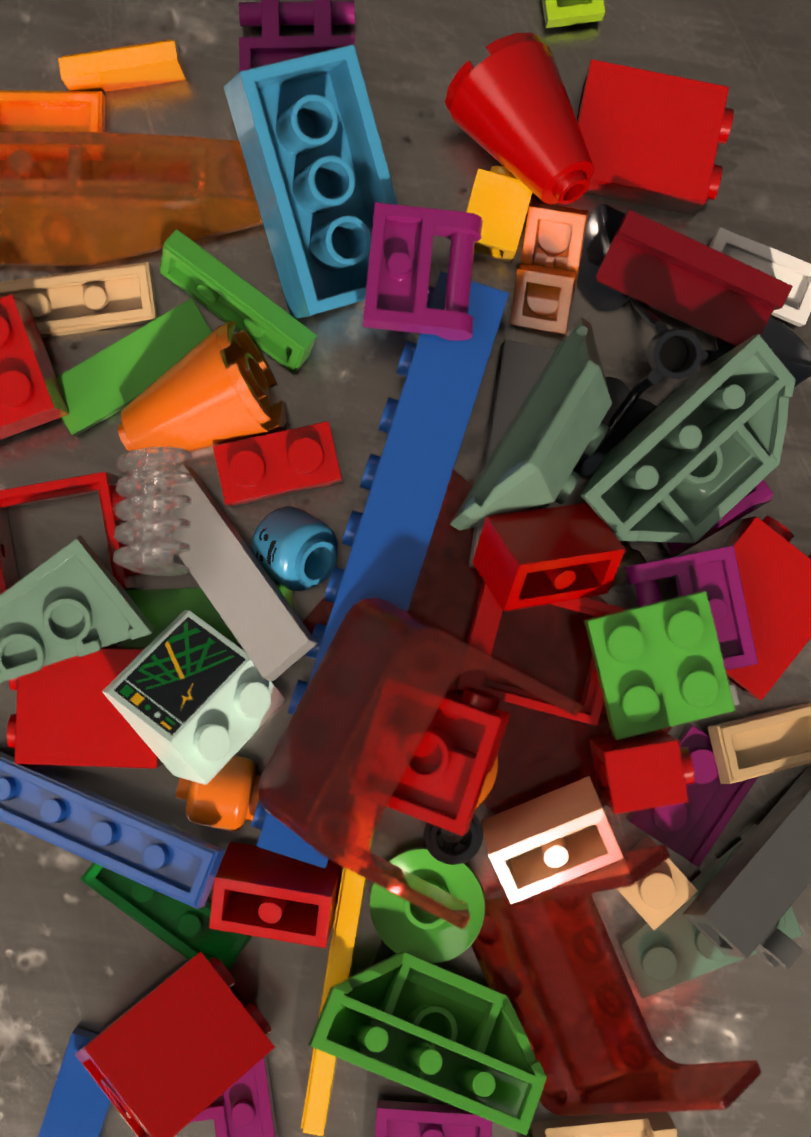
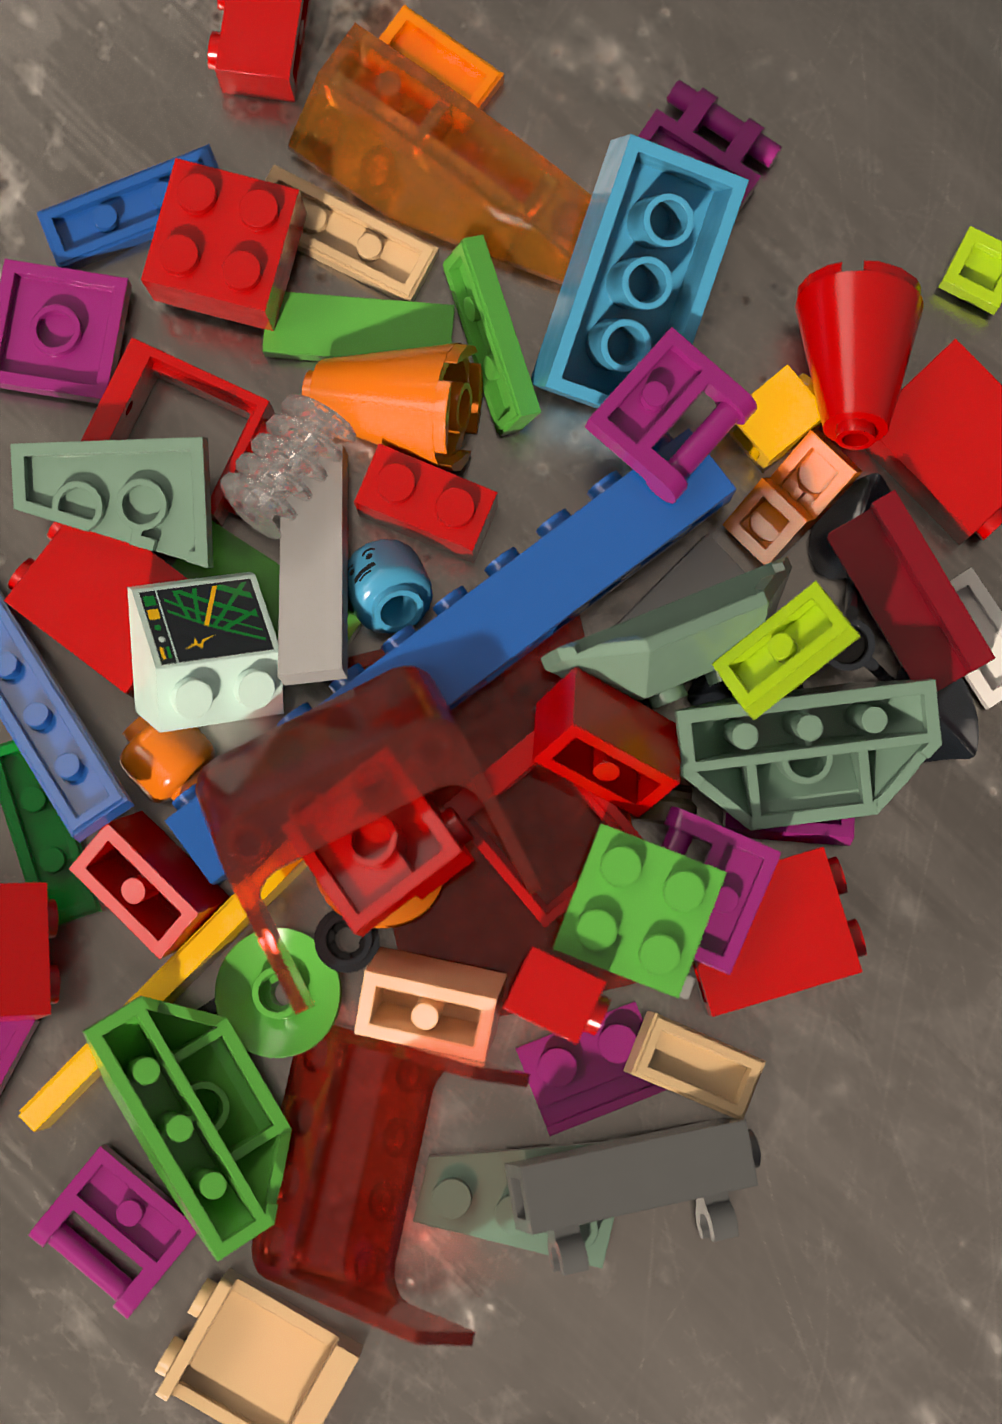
camera: 35 degrees right, 5 degrees down
light orange tile [58,39,186,92] -> none
tan brick [605,835,698,930] -> none
none -> lime plate [712,581,860,720]

